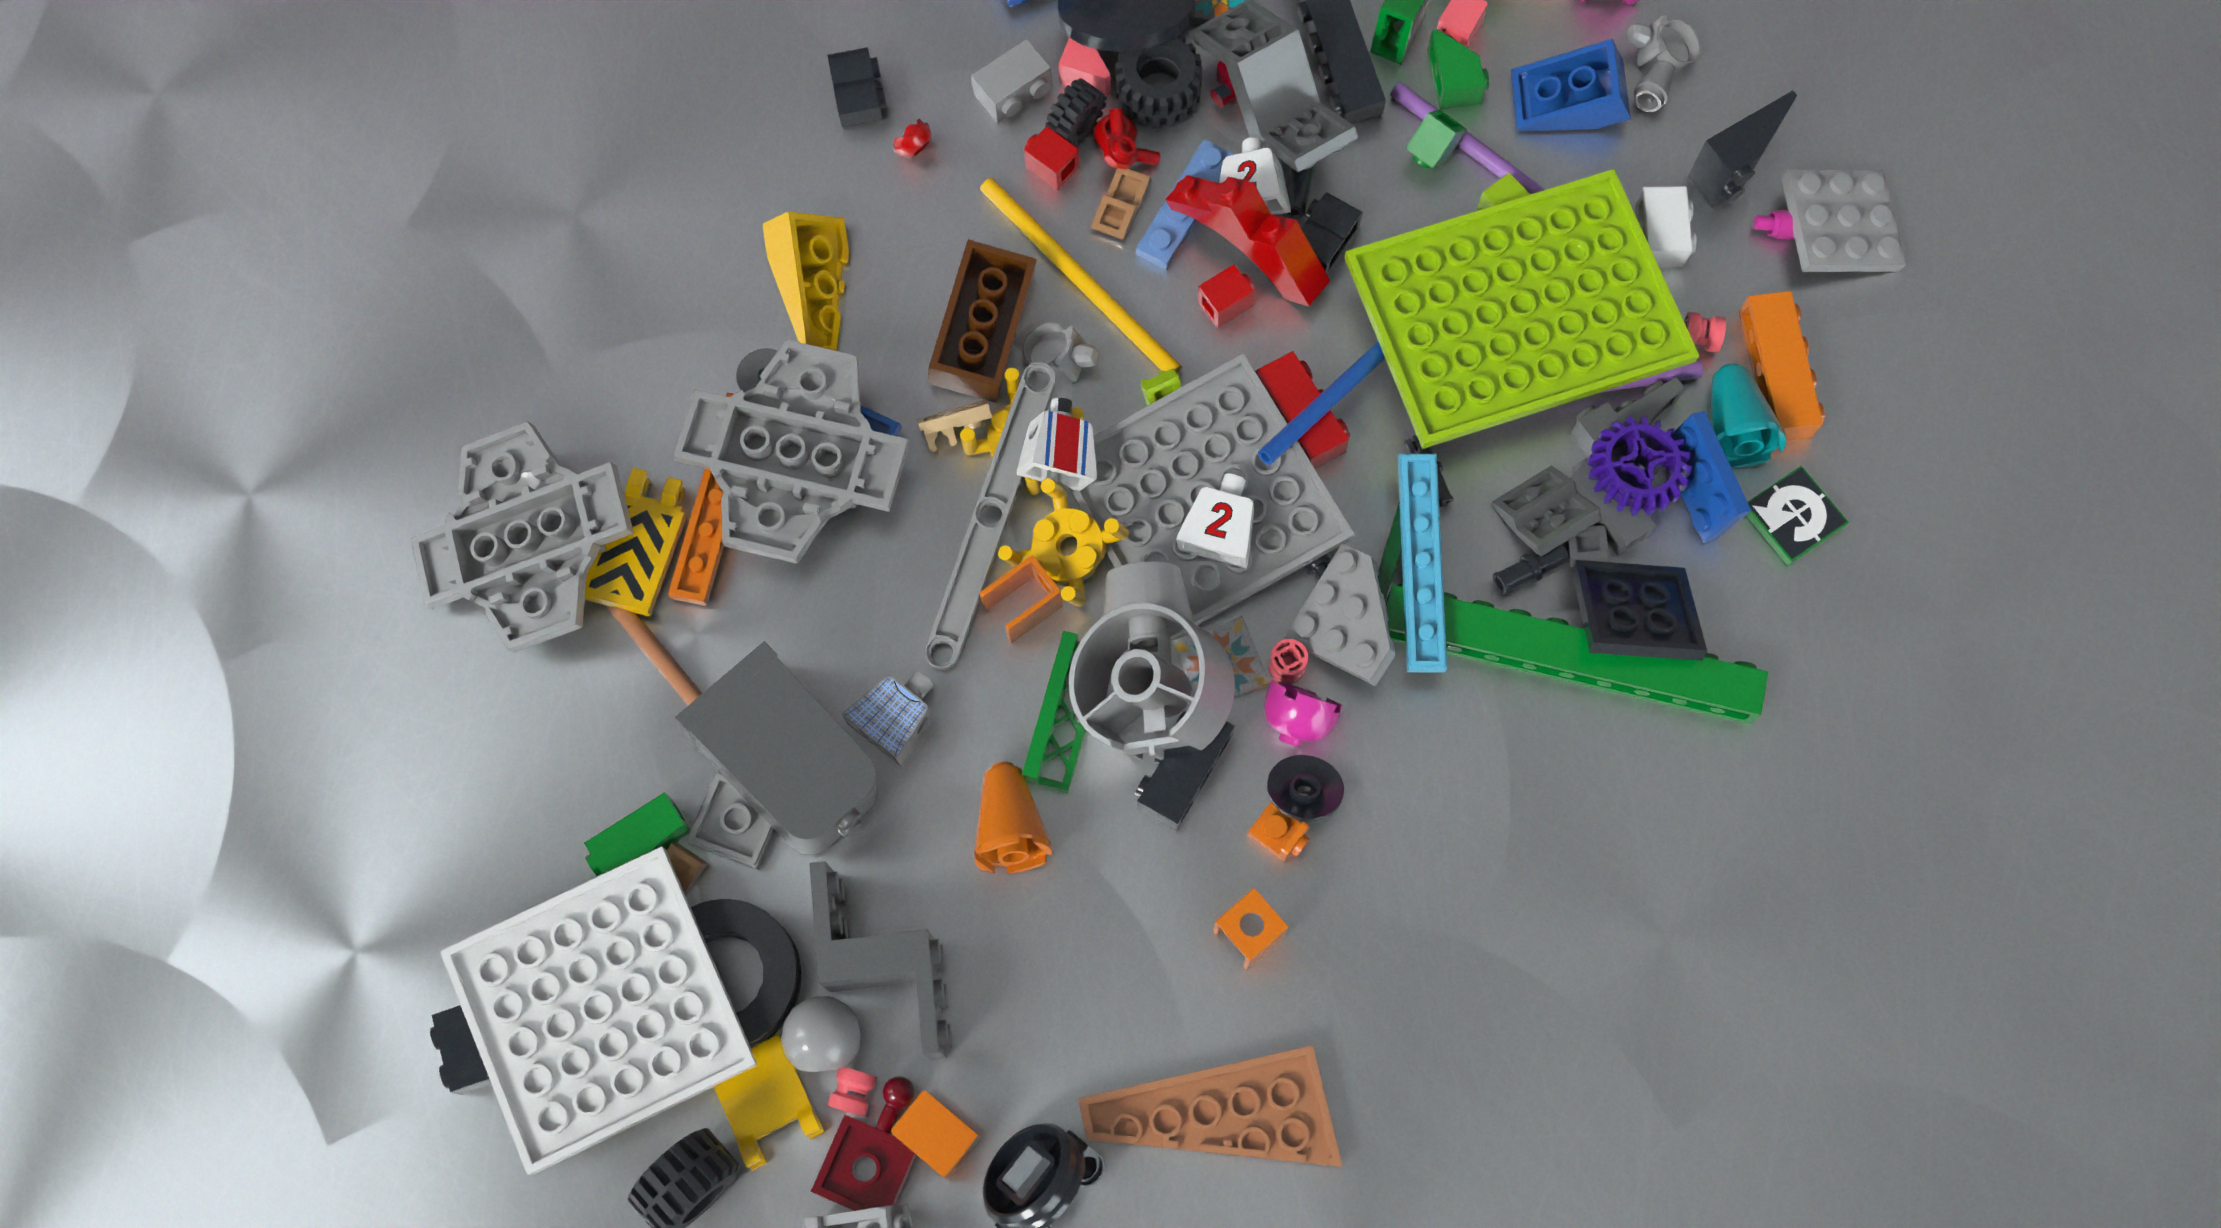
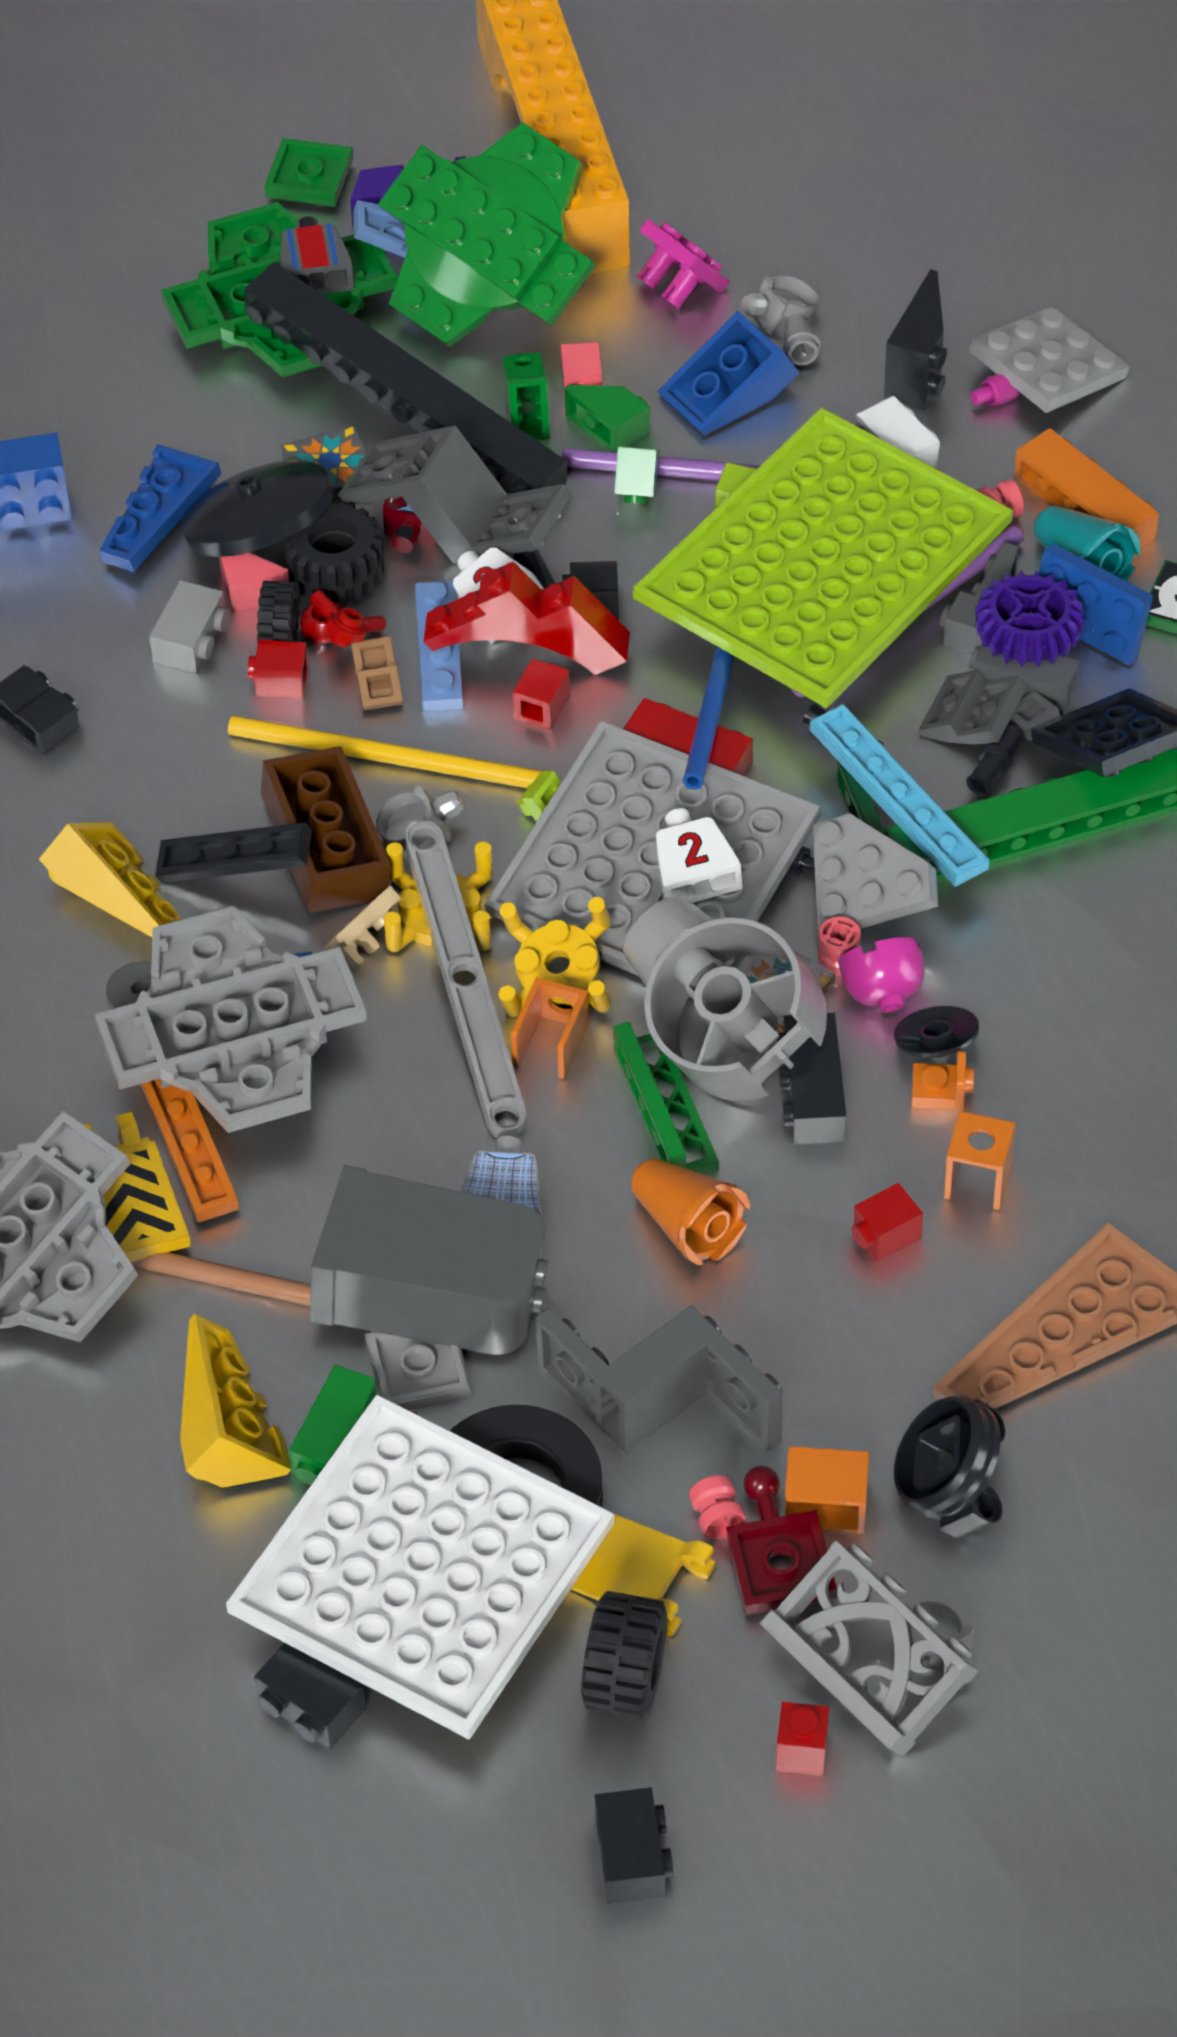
camera: 35 degrees left, 20 degrees down
light grey helmet [781,996,861,1072] -> none
red plate [893,118,932,158] -> none
white torso [1017,398,1097,491] -> none
none -> black tile [155,822,312,883]
none -> yellow wedge [180,1314,291,1488]
none -> red brick [851,1182,923,1261]

